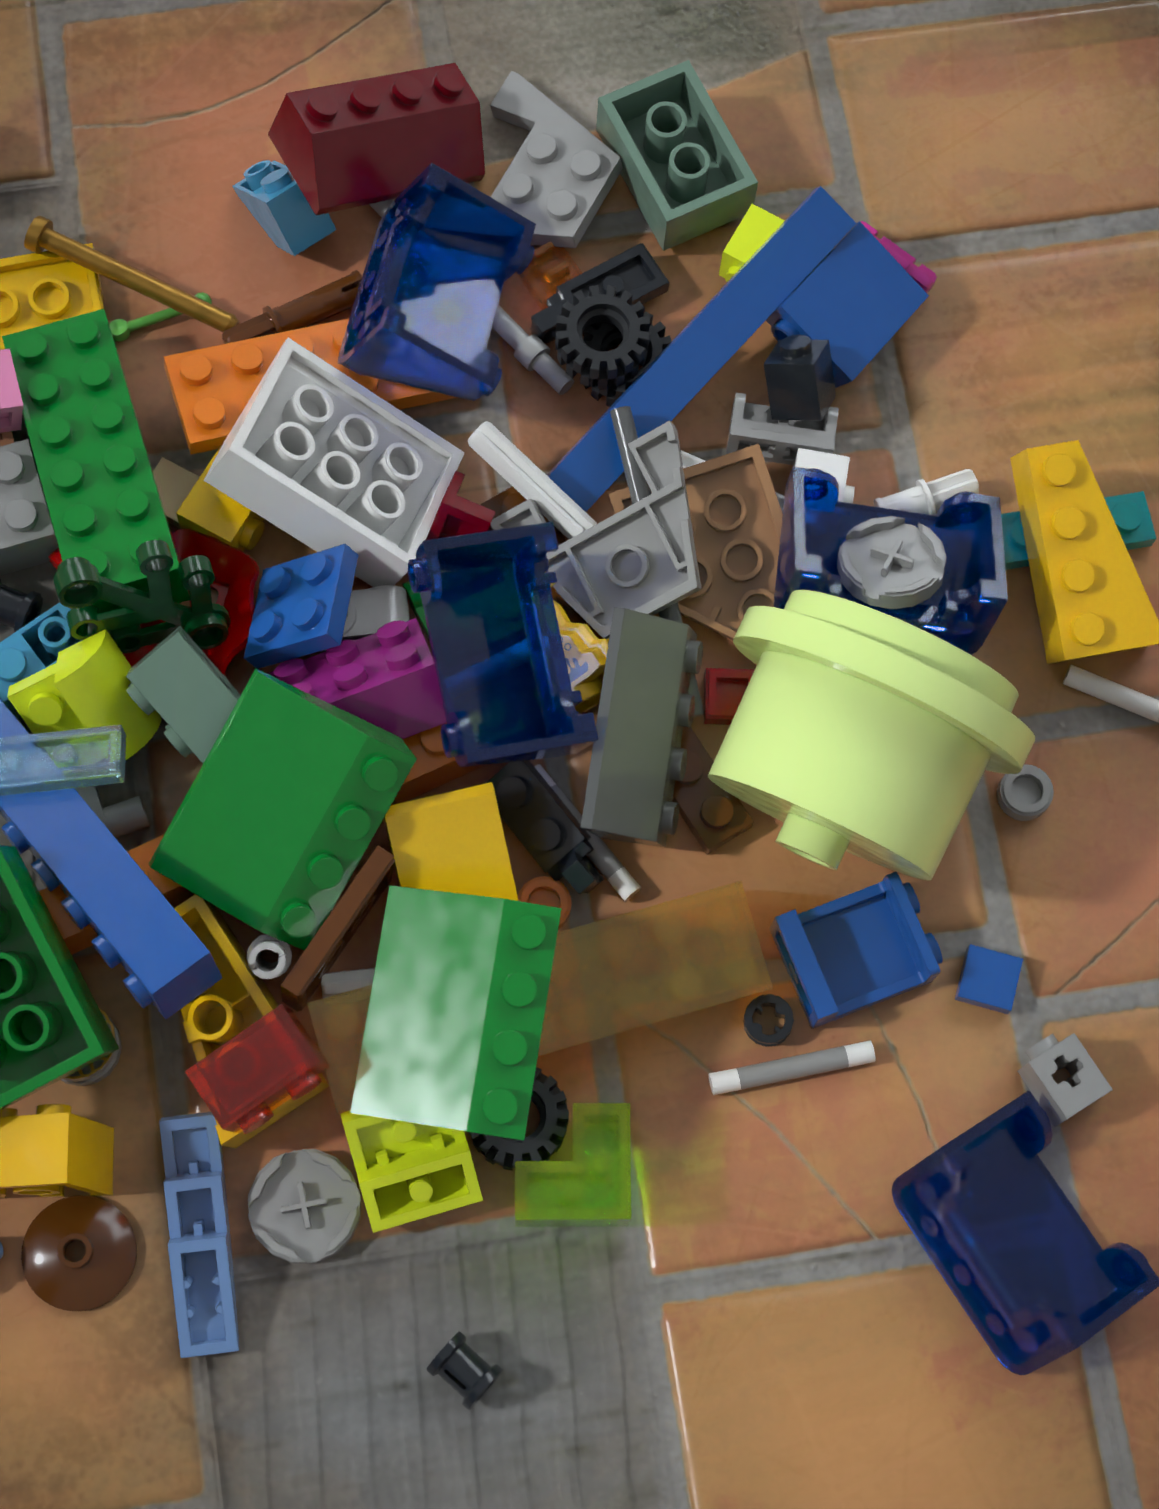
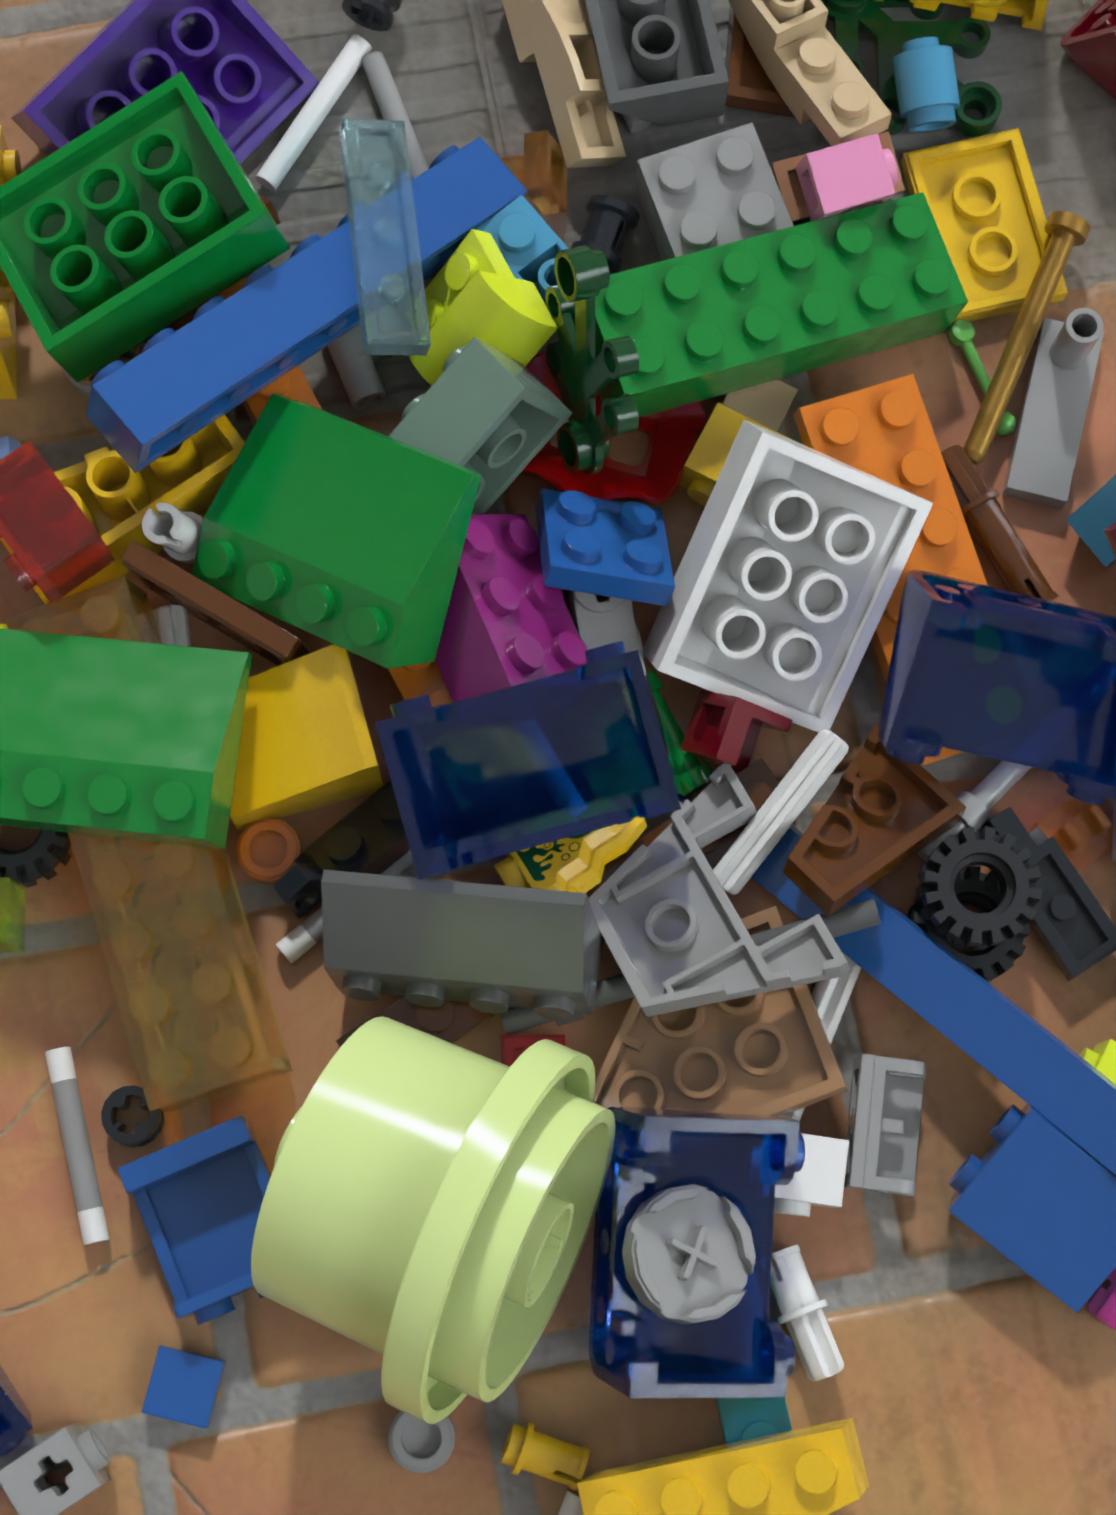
camera: 90 degrees right, 5 degrees up
black brick [764,335,836,421] -> none
none -> yellow pin [500,1421,590,1490]
none -> reddish brown wing [783,725,966,916]
none -> light grey piece [1002,308,1104,509]

